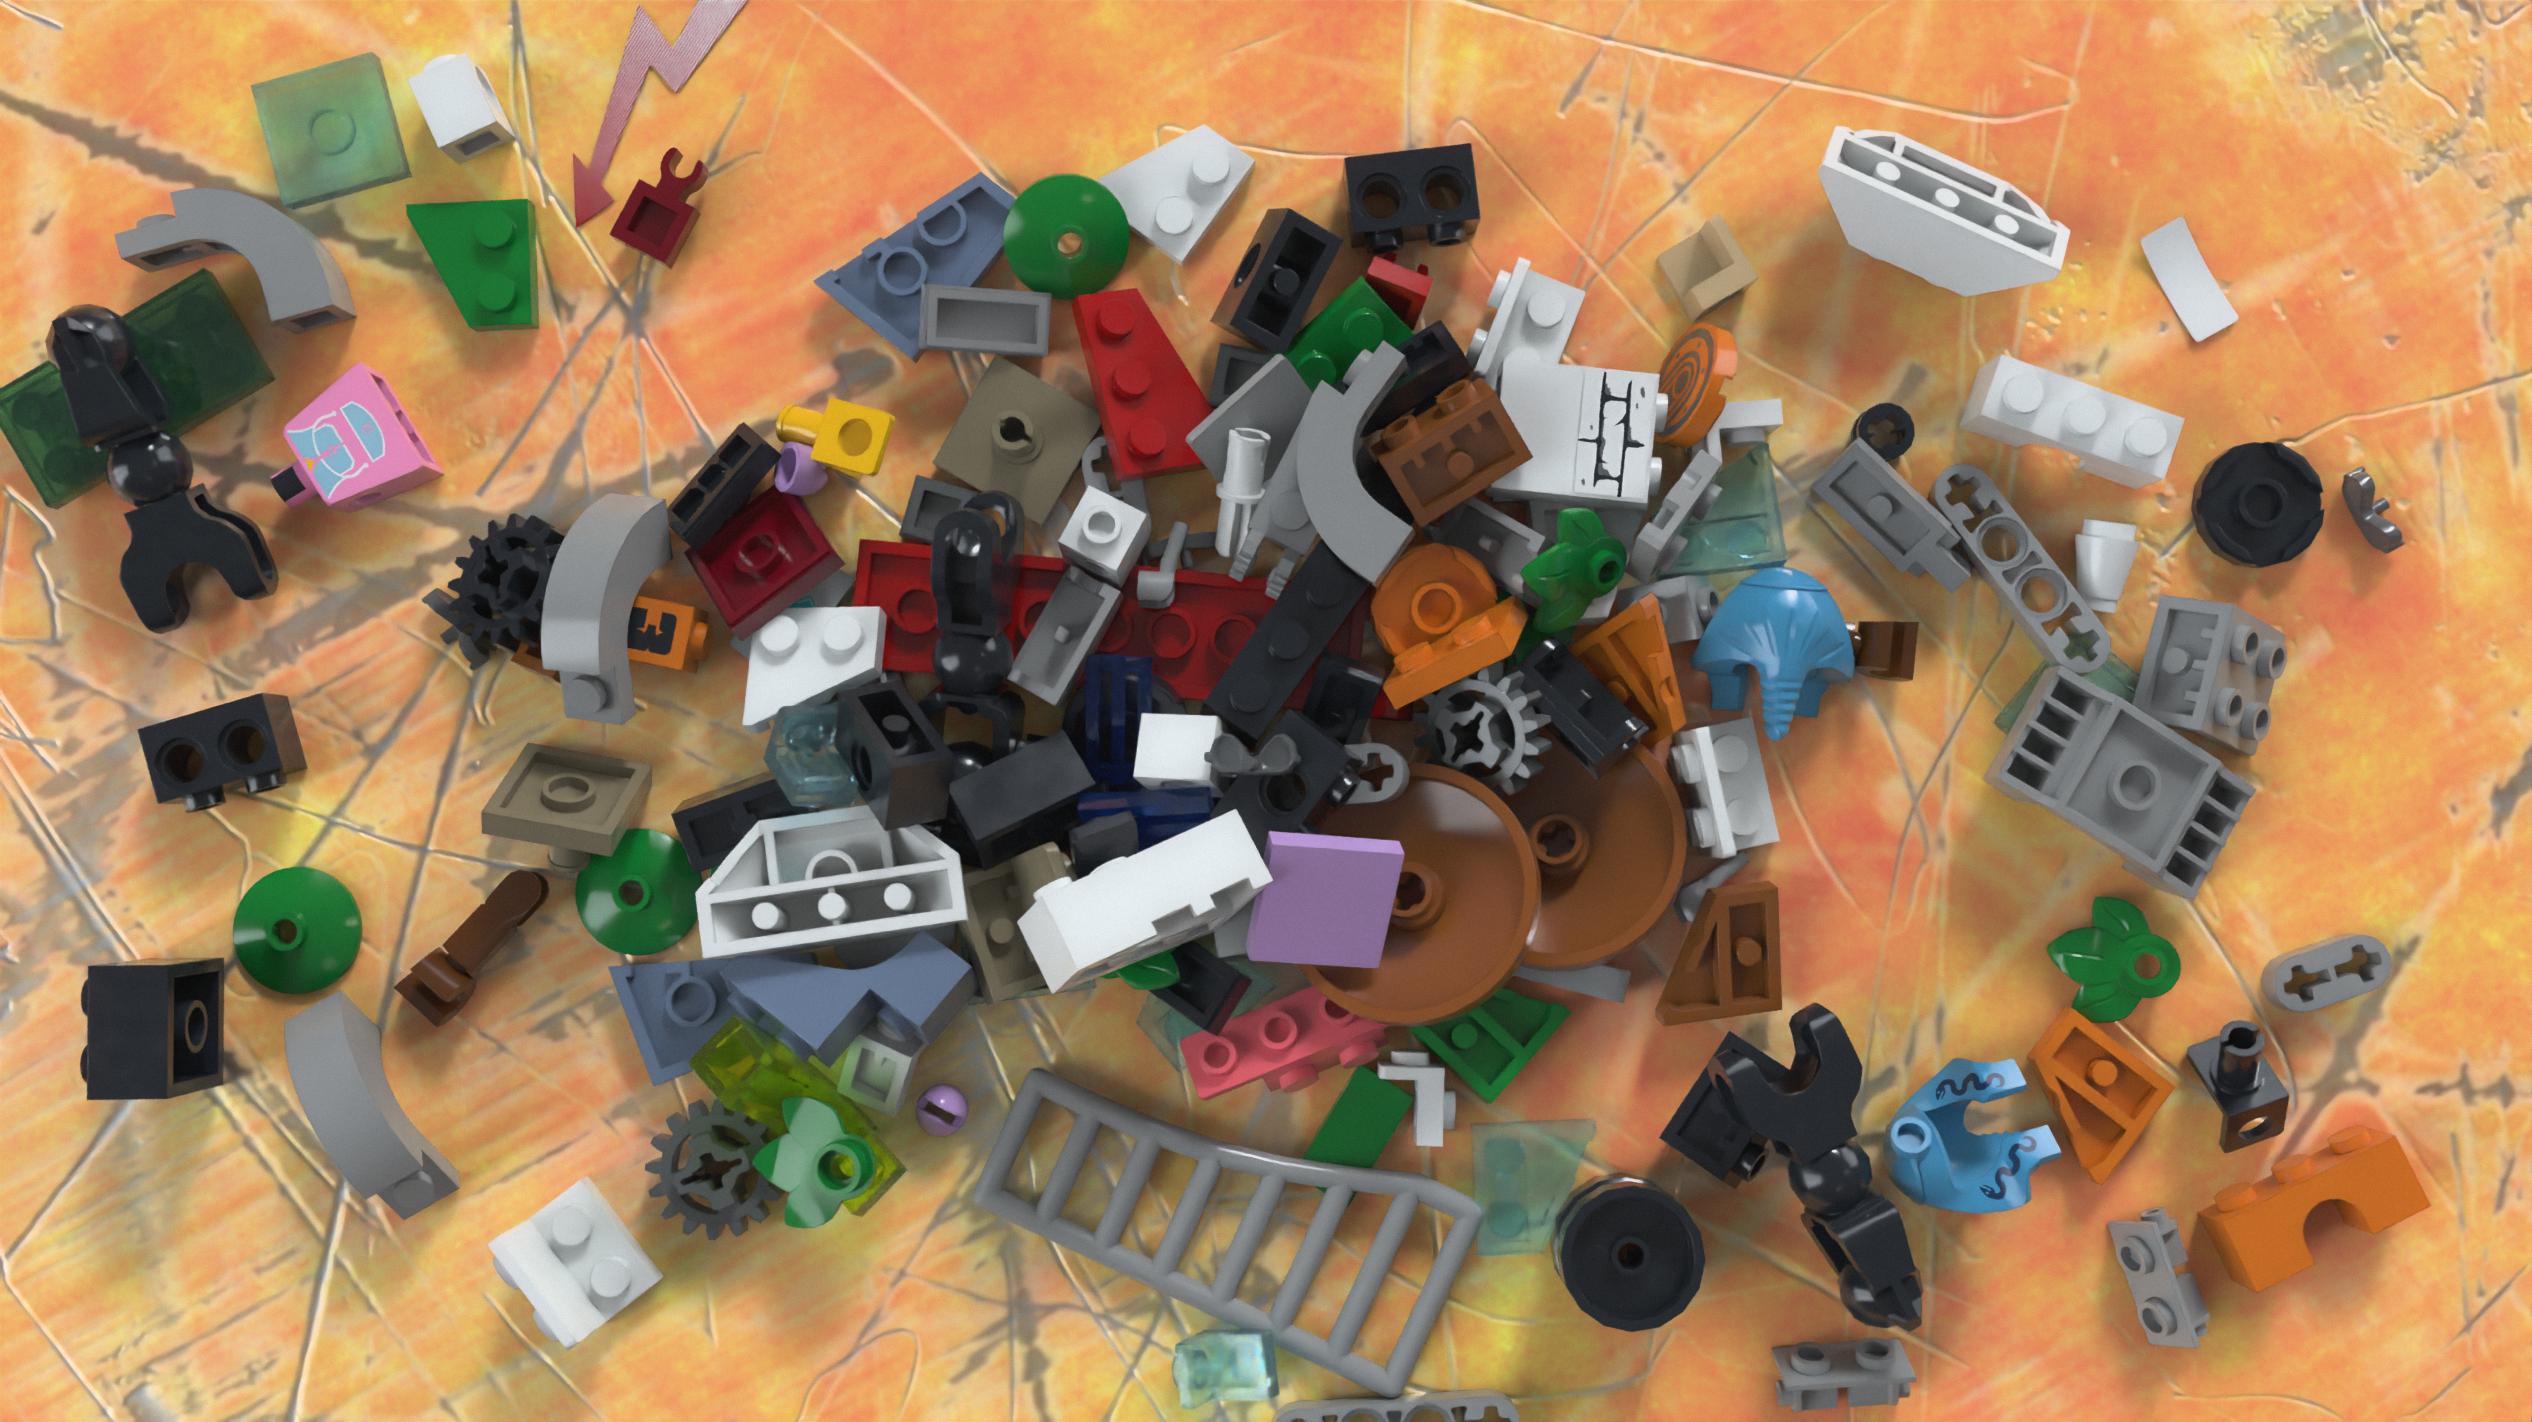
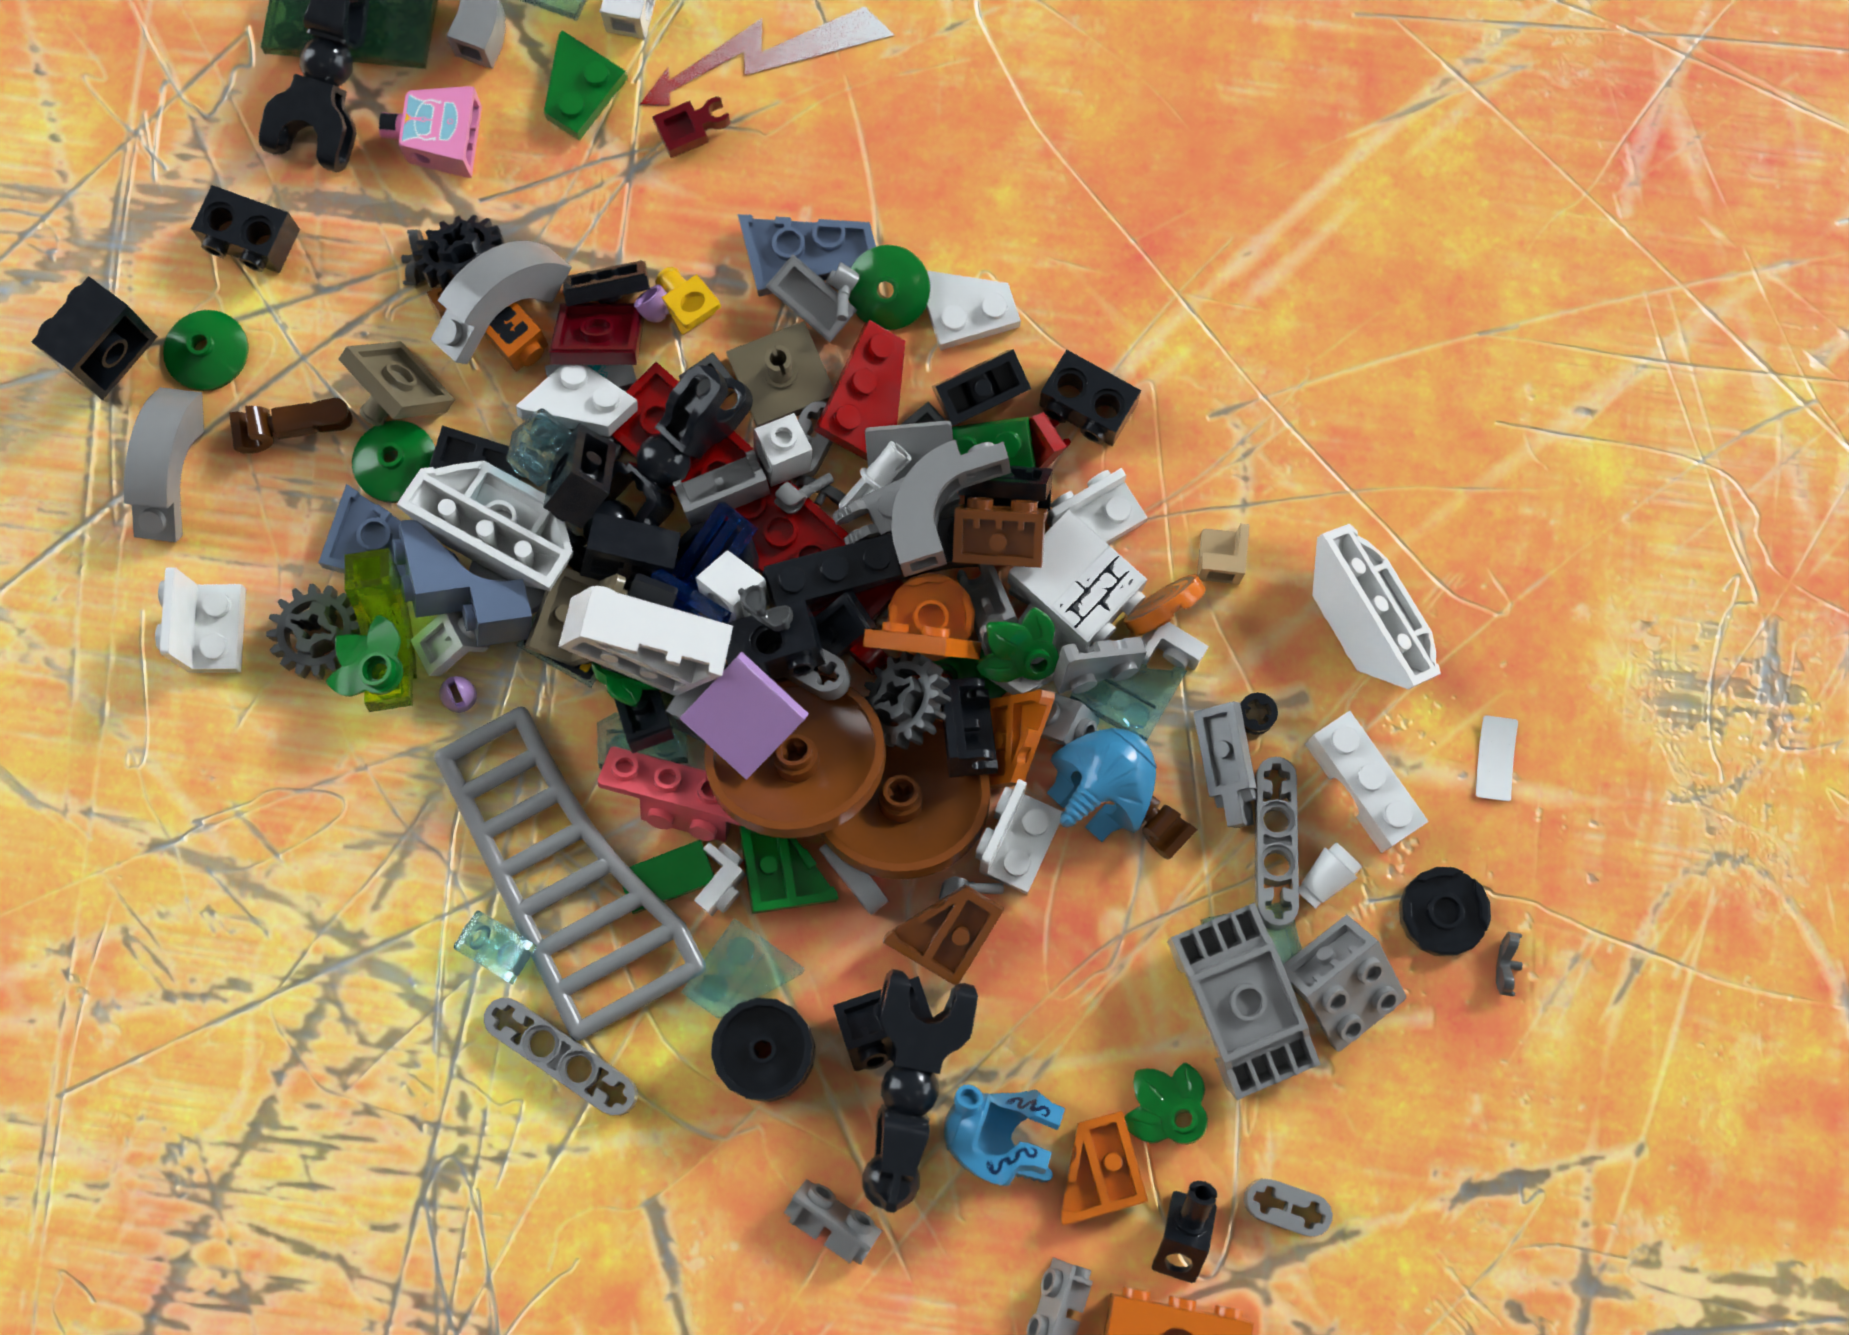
camera: 40 degrees right, 10 degrees down
none -> light grey hand [826,262,859,321]

